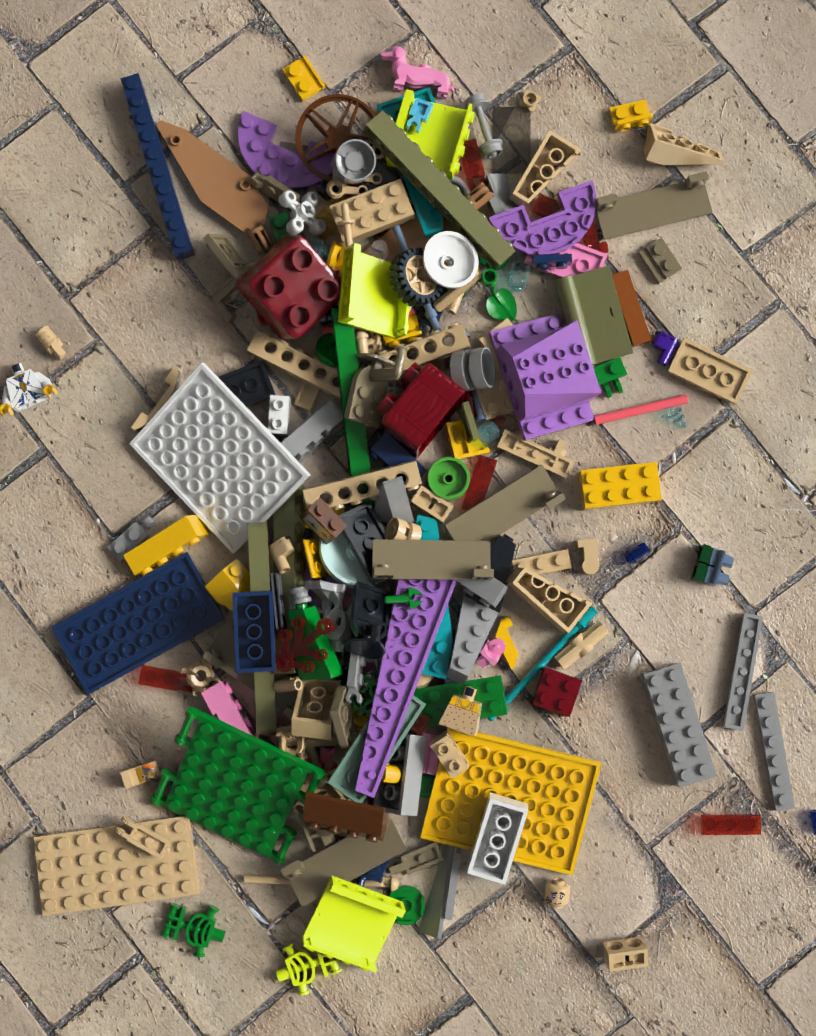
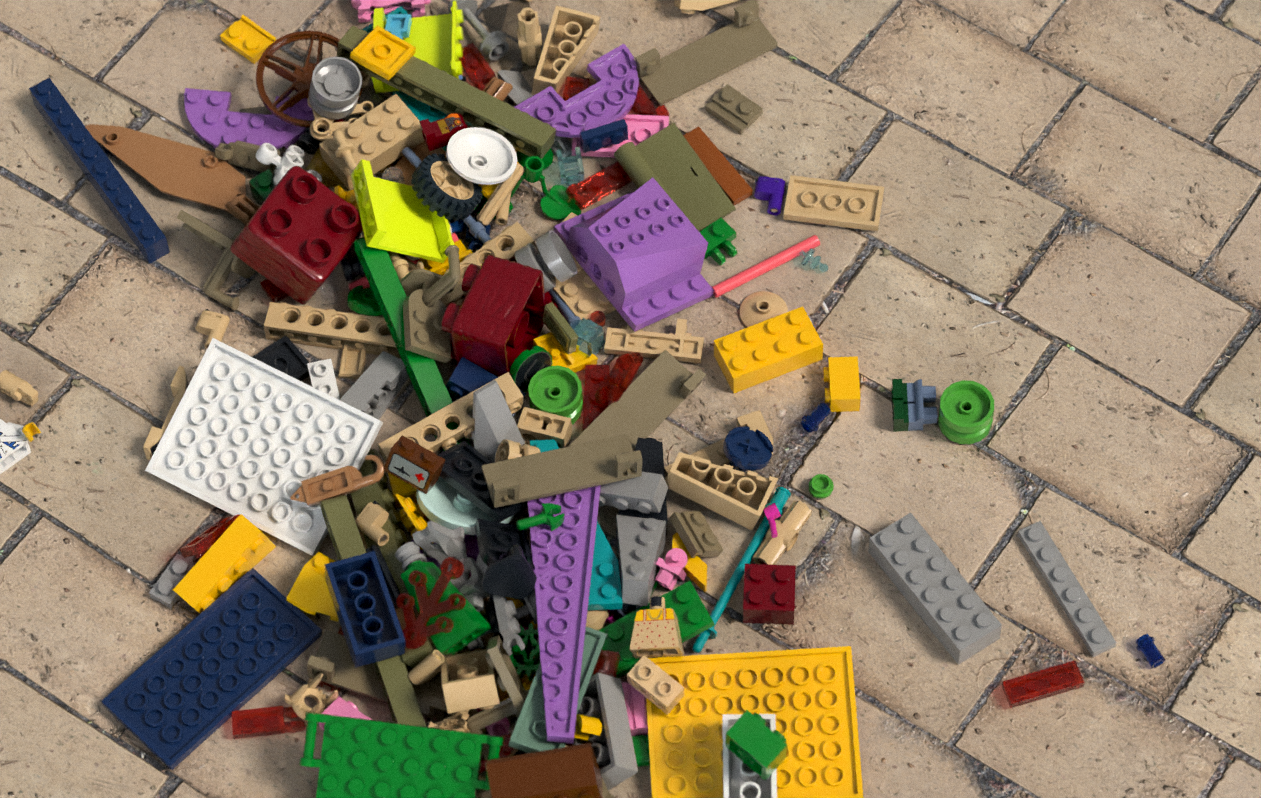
camera: 10 degrees left, 25 degrees down
light grey plate [723,613,763,731] -> none
none -> clear red plate [179,514,240,558]
none -> tan piece [195,309,230,349]
none -> medium nougat plate [290,454,385,506]
none -> yellow tile [350,25,416,81]
none -> dark red leg [419,113,467,152]
none -> tile [509,346,552,392]
none -> tan piece [517,8,542,66]
none -> clear red plate [566,161,632,210]
none -> clear red hinge [595,352,643,405]
none -> dark tan plate [669,511,723,558]
none -> dark blue tile [723,426,773,472]
none -> green brick [725,710,787,780]
none -> tan dish [739,291,788,328]
none -> dark pink hand [763,503,781,538]
none -> bright green plate [808,474,834,499]
none -> yellow brick [823,356,861,412]
none -> bright green wheel [938,380,994,444]

